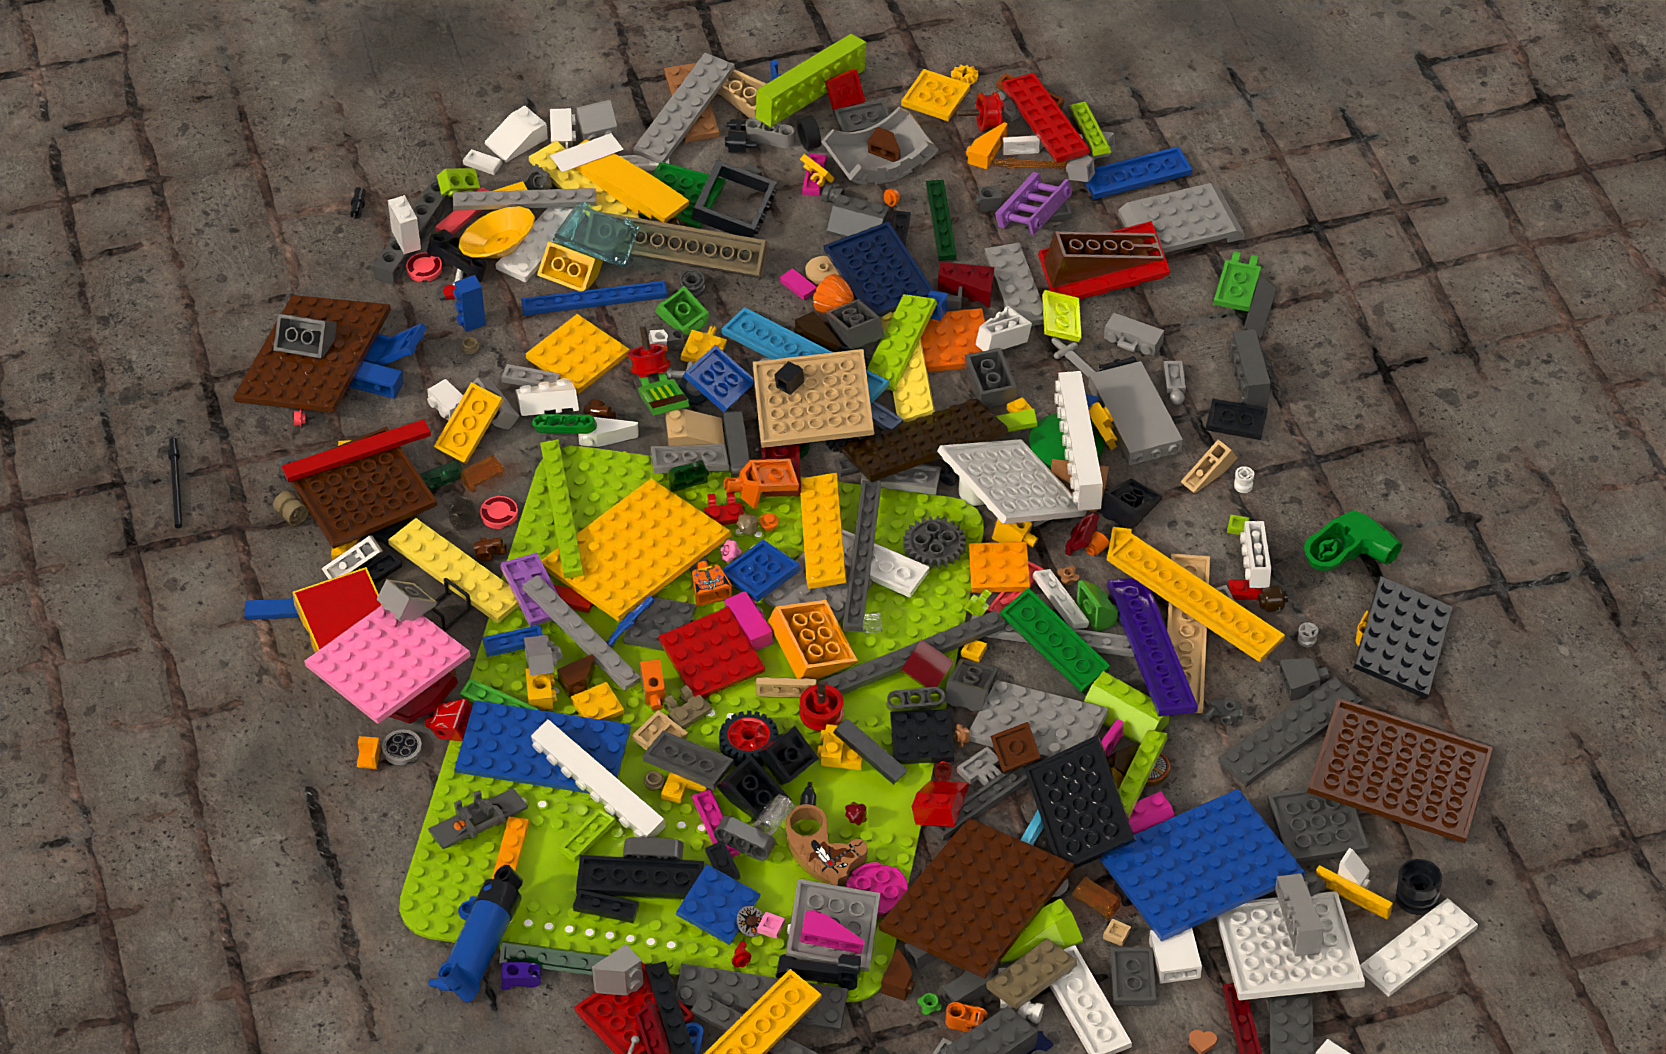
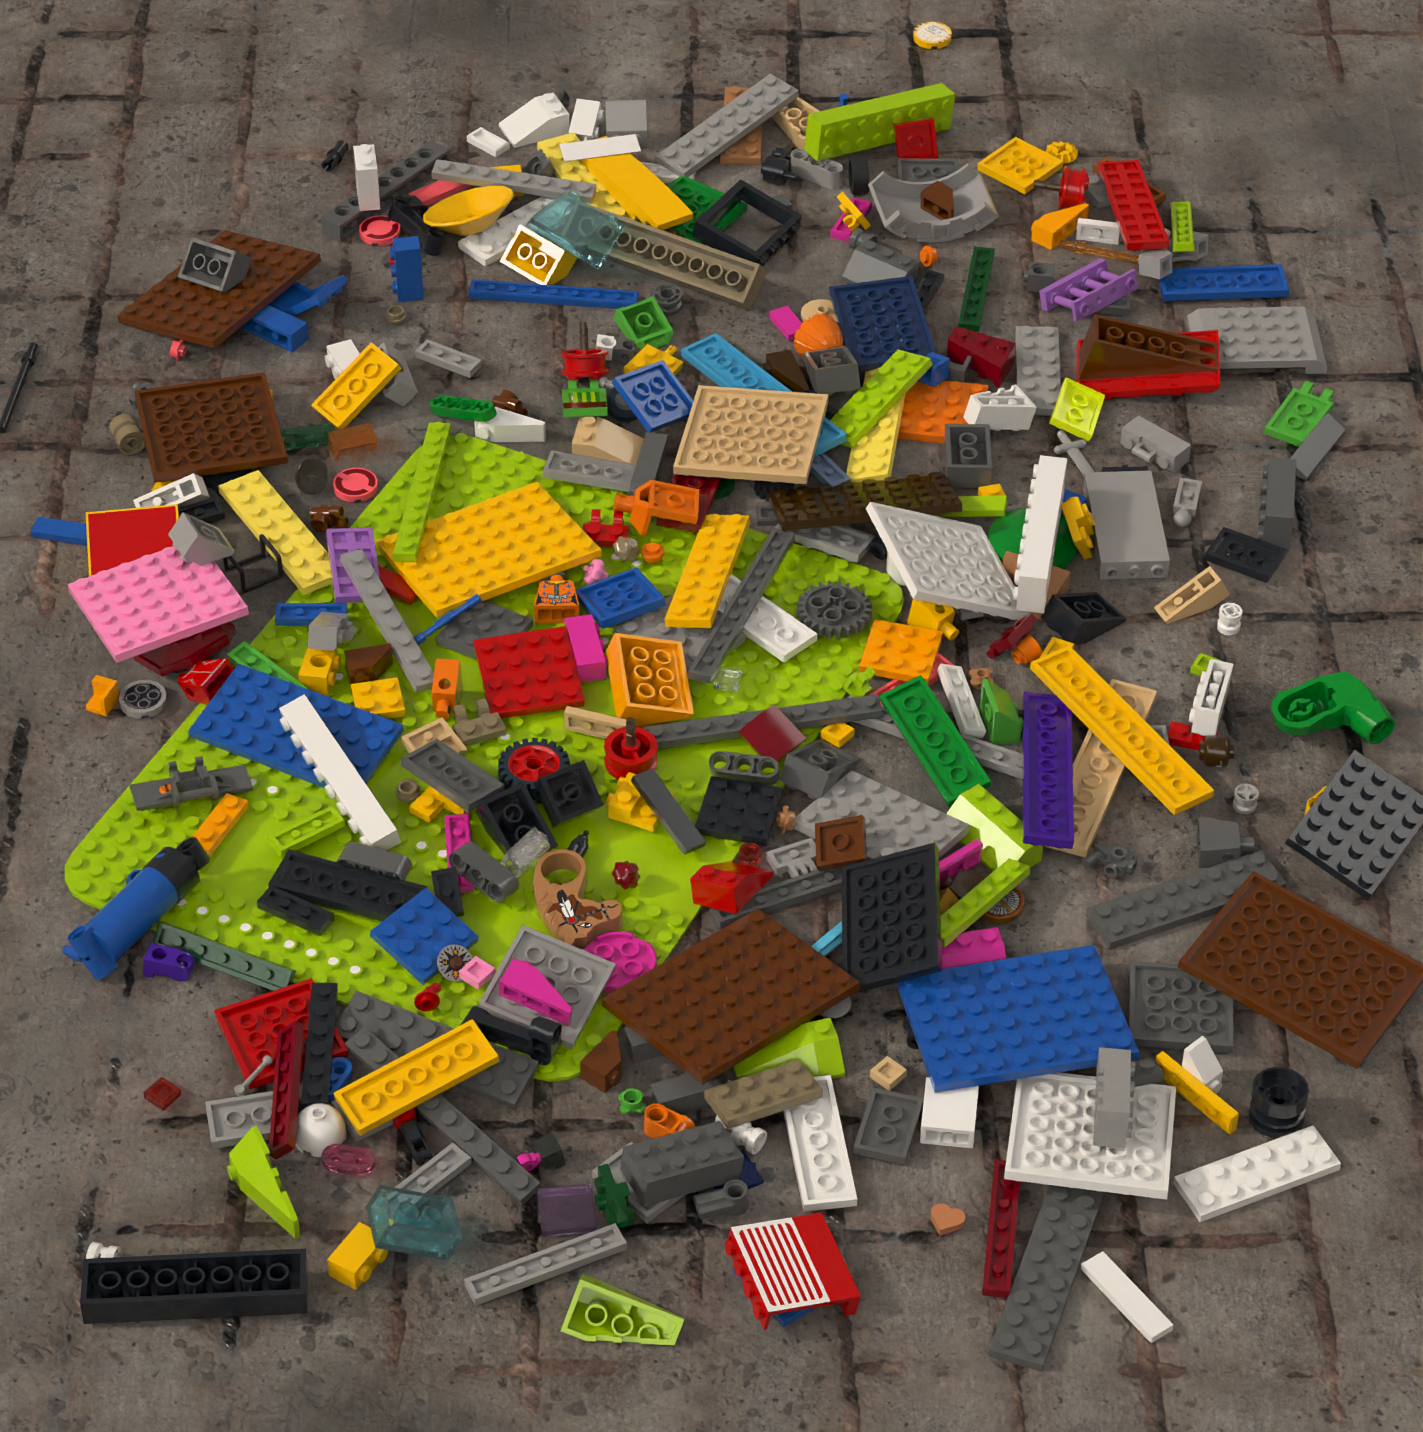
camera: 15 degrees right, 5 degrees down
red tile [281,419,431,483] -> none
lime brick [437,168,480,197] -> none
white wedge [516,378,579,416] -> none
yellow plate [525,314,630,394] -> none
light grey slope [592,944,643,996] -> none
dark green slope [668,460,709,492] -> none
black brick [774,361,804,395] -> none
clear orange hinge [1072,877,1120,920] -> none

